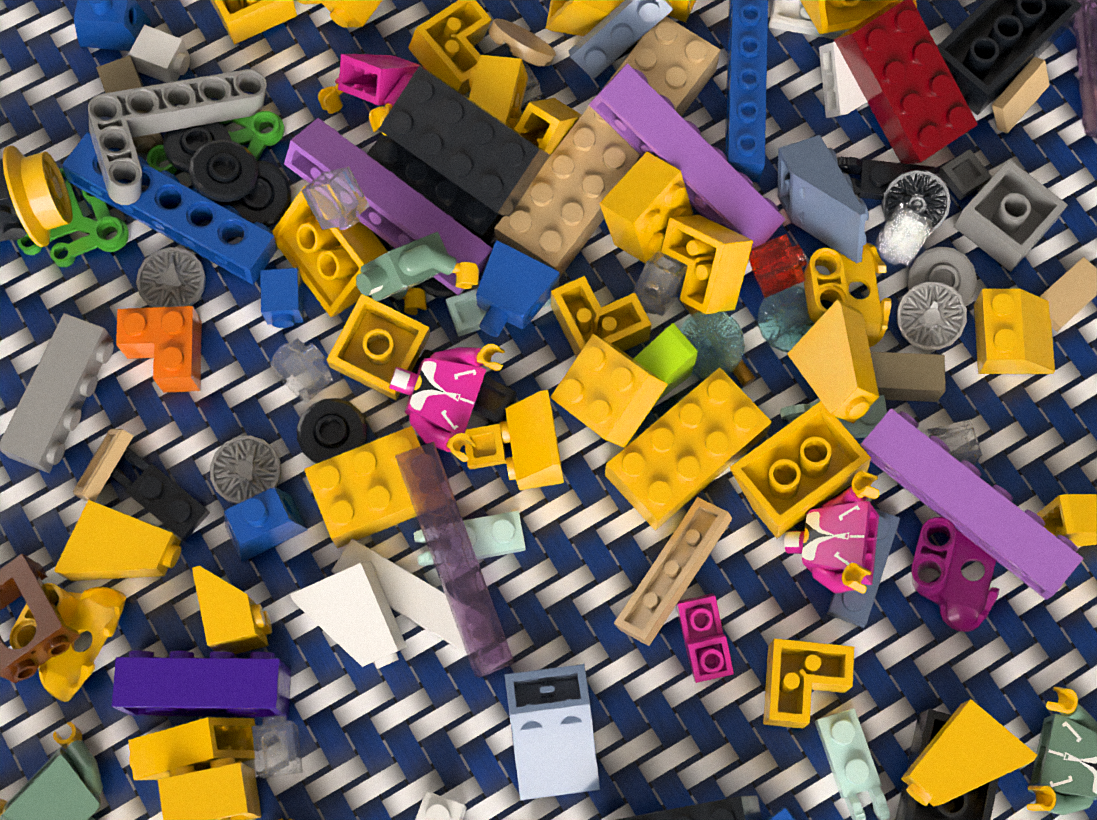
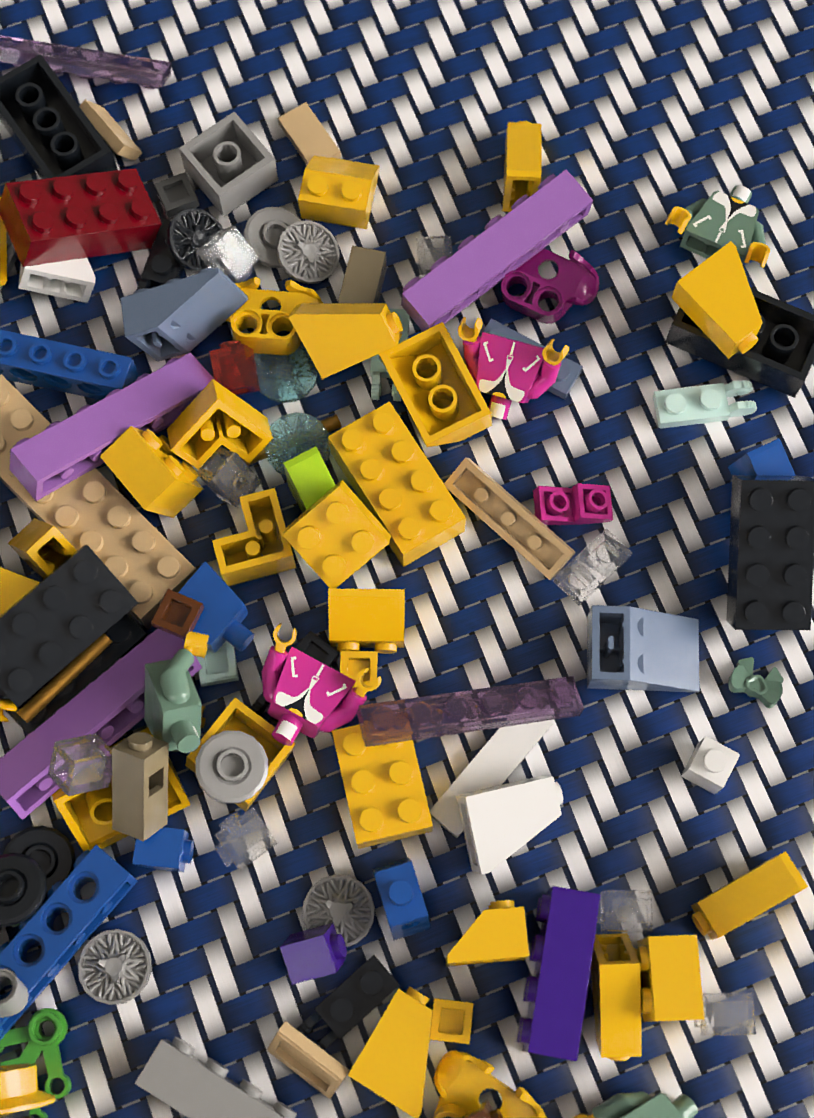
camera: 80 degrees left, 0 degrees up
orange brick [116,306,202,393] -> none
black wheel [297,398,367,464] -> none
light aqua hinge [414,510,526,566] -> none
yellow brick [763,638,855,729] -> none
none -> pearl gold bar [17,633,112,723]
none -> dark tan brick [112,731,169,842]
none -> reddish brown plate [151,589,204,640]
none -> light grey wheel [195,731,268,803]
none -> dark purple brick [280,923,347,985]
none -> yellow plate [430,998,474,1044]
none -> clear slope [553,528,633,606]

